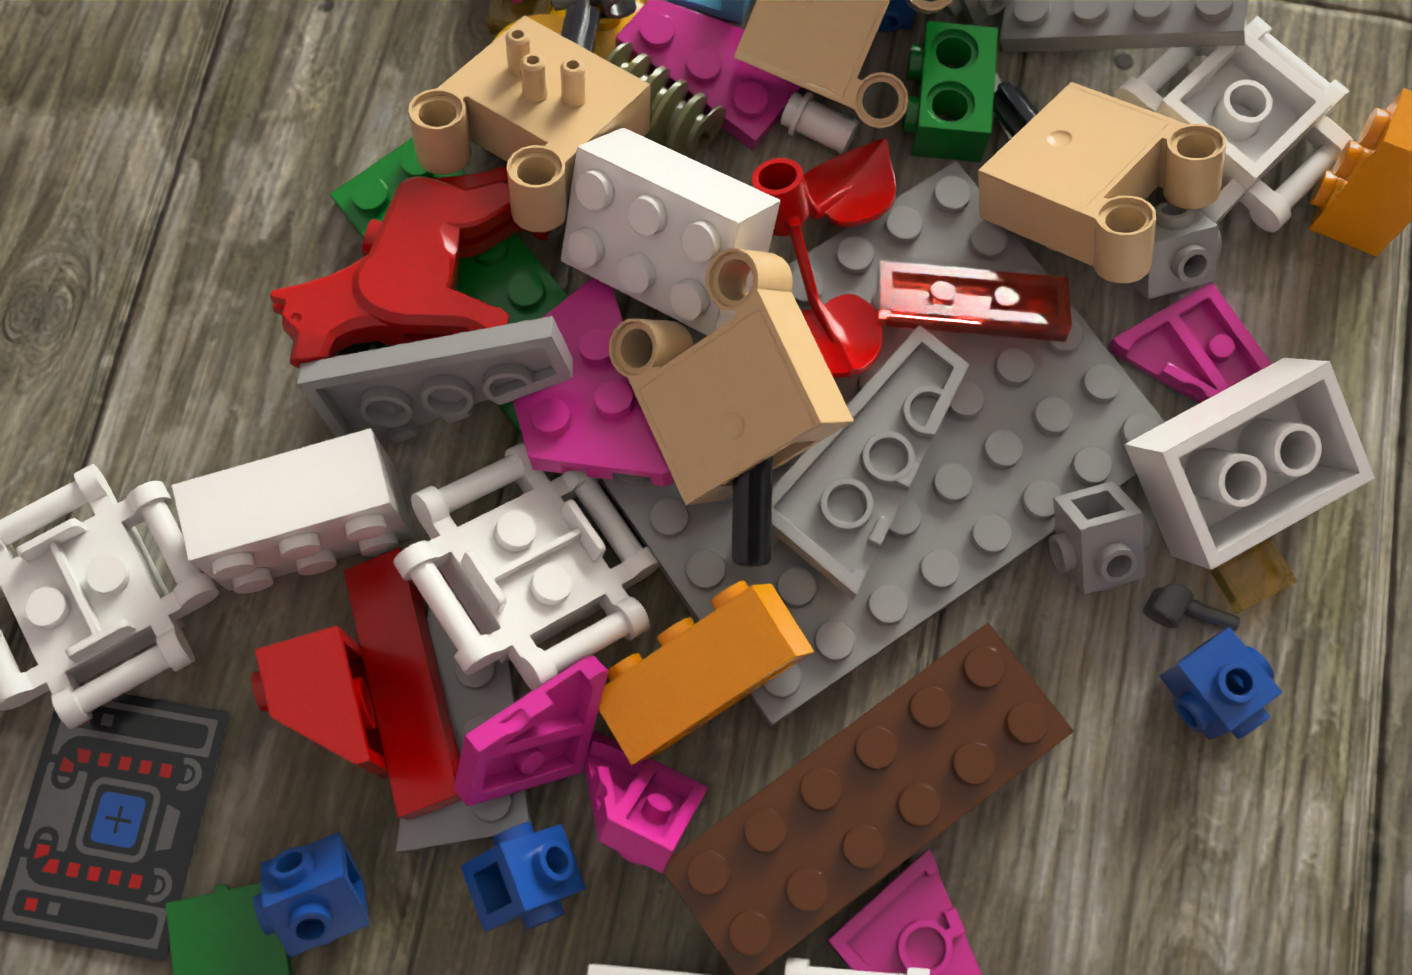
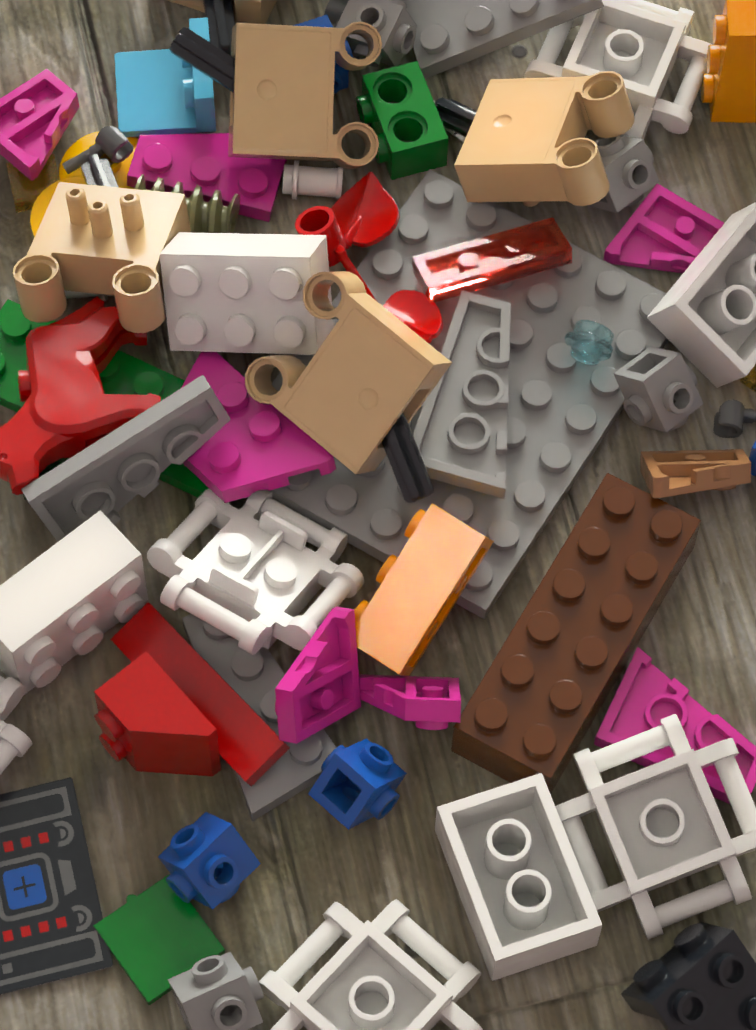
camera: 25 degrees left, 10 degrees down
none -> clear light blue plate [565,320,614,365]
none -> medium nougat wing [640,449,751,498]

